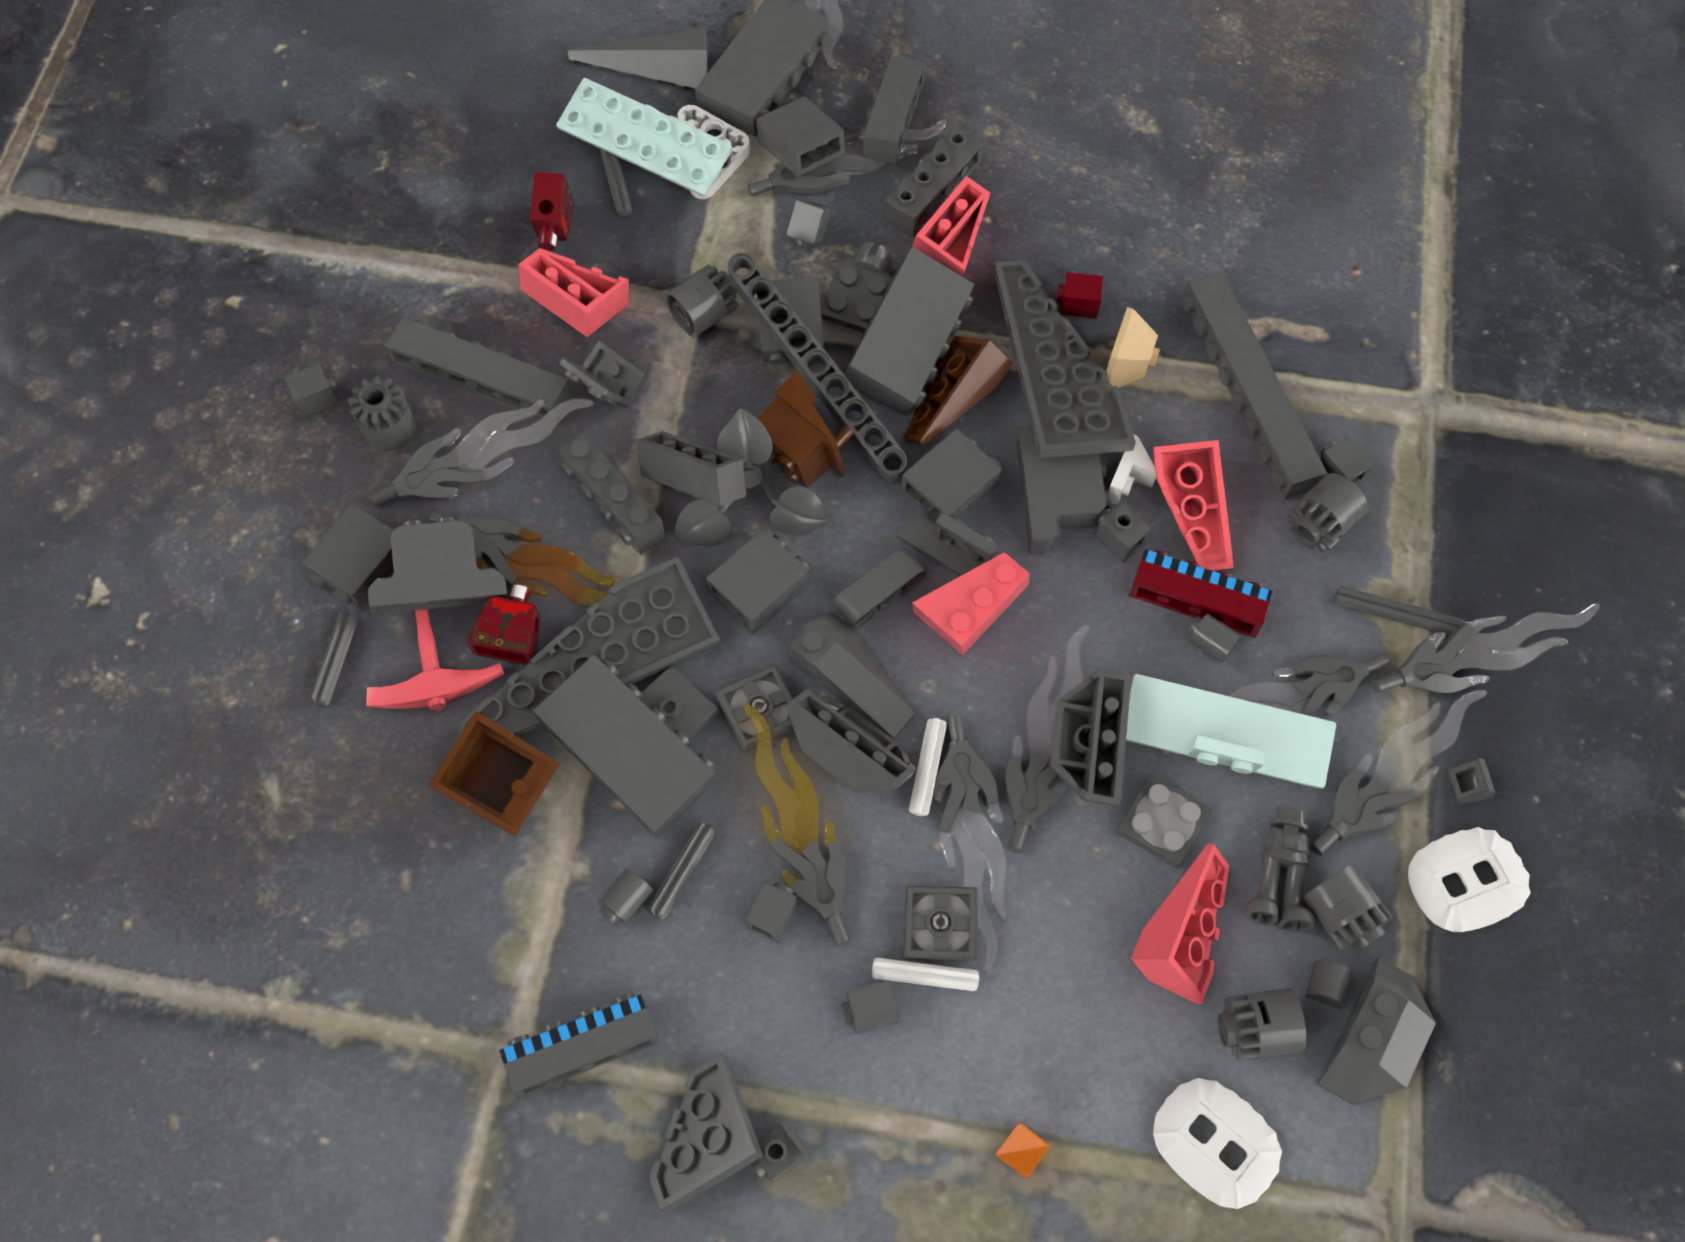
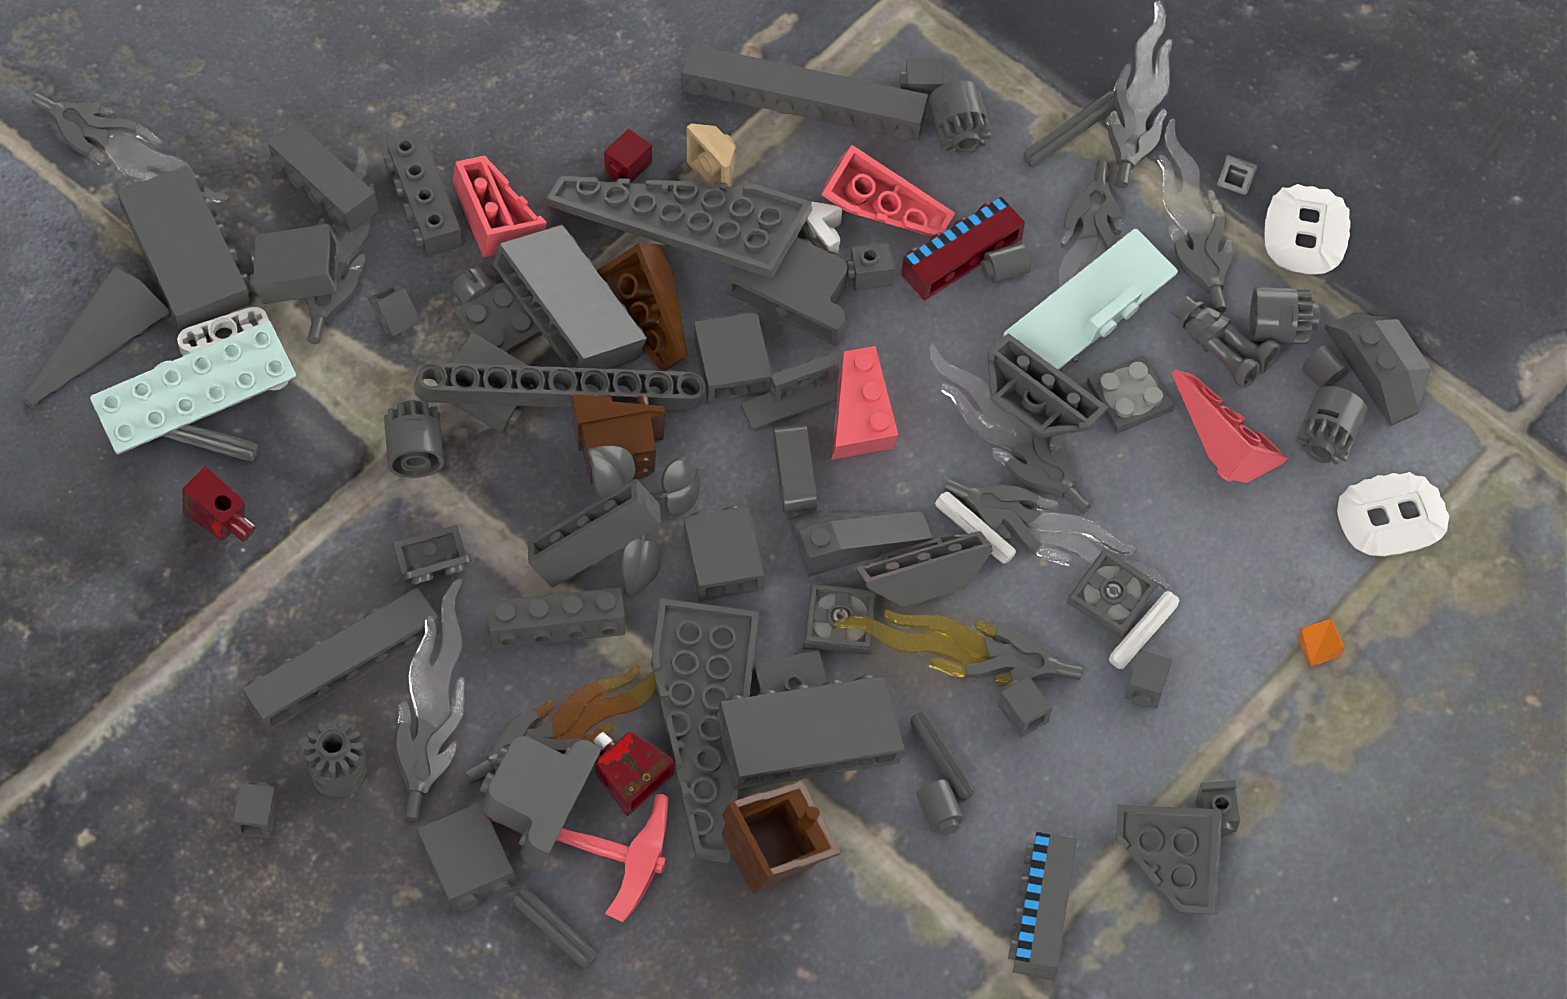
camera: 60 degrees left, 5 degrees down
coral wedge [518,248,629,337] -> none

